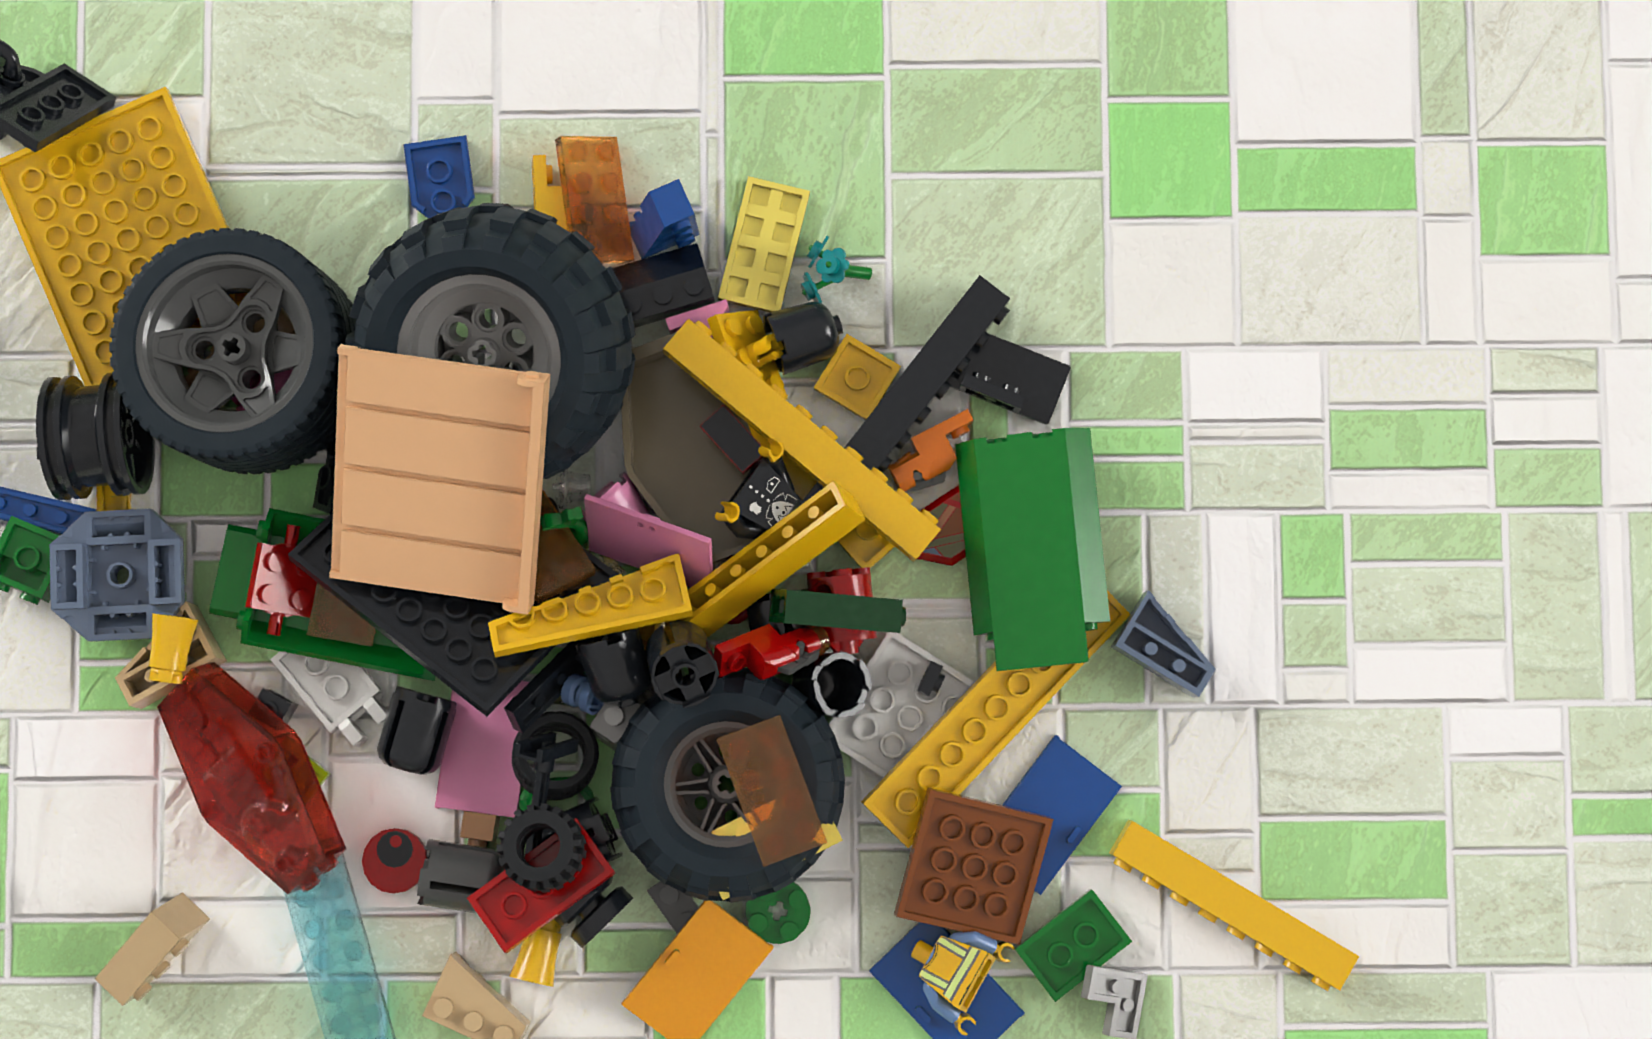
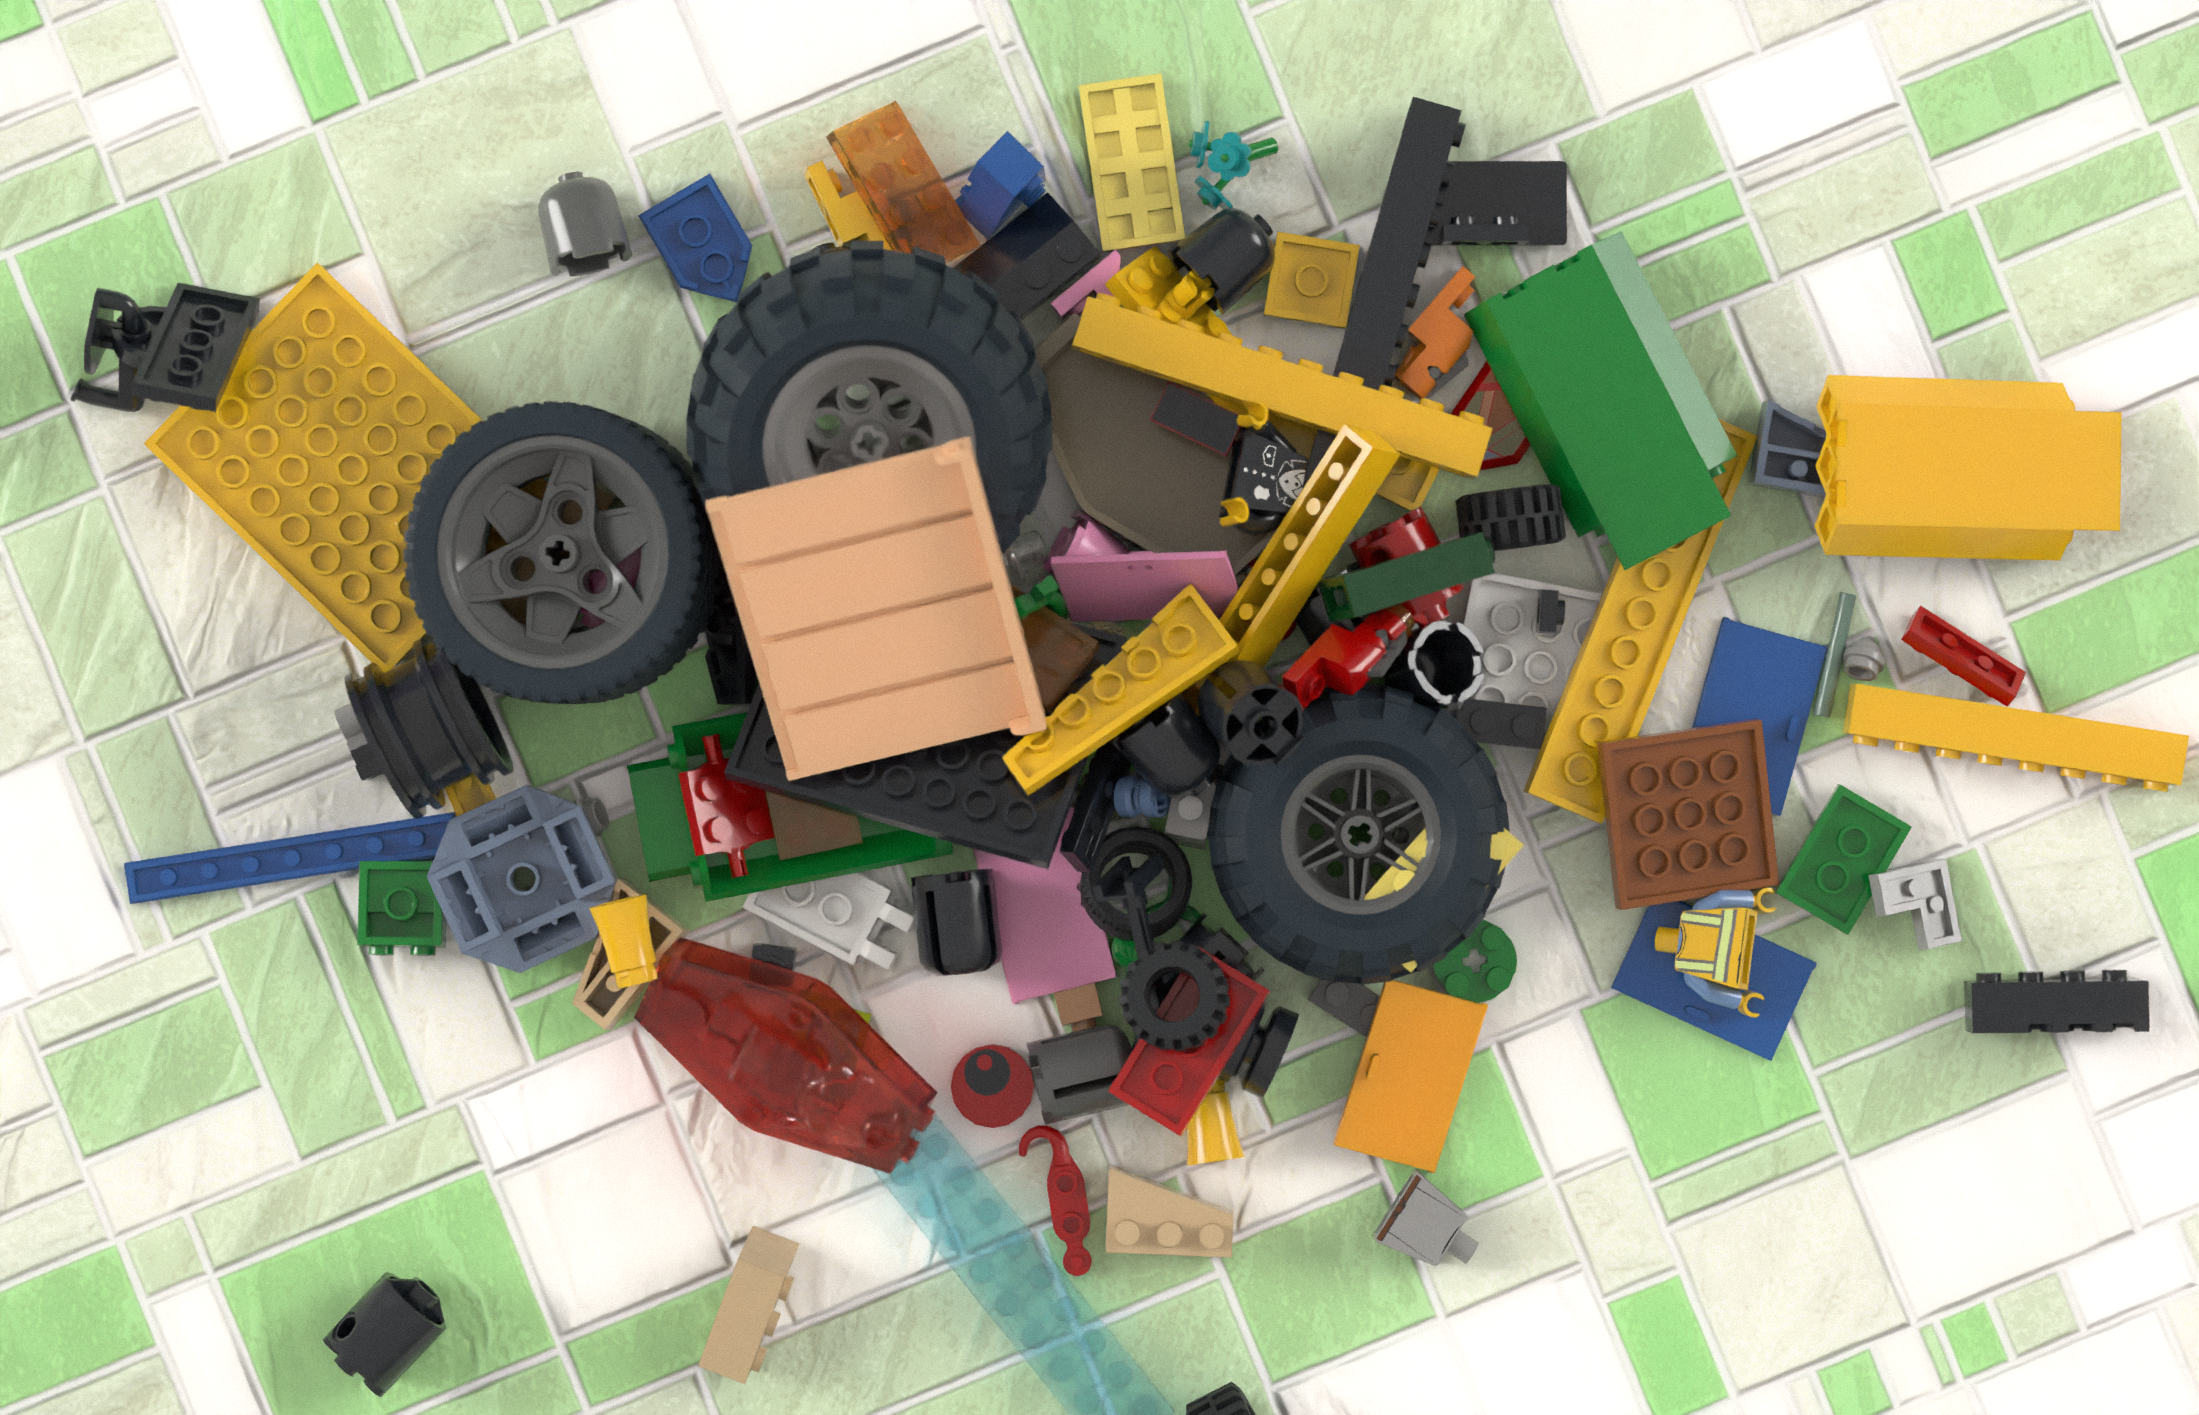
camera: 20 degrees left, 5 degrees up
clear orange plate [717,715,828,867] -> none
none -> dark grey cylinder [538,172,633,277]
none -> light grey plate [574,796,609,837]
none -> red piece [1019,1125,1092,1276]
none -> black plate [1442,699,1547,749]
none -> black tyre [1455,484,1566,551]
none -> sand green bar [1813,592,1856,718]
none -> yellow panel [1814,375,2122,561]
none -> light grey plate [1842,636,1885,681]
none -> red plate [1901,605,2026,707]

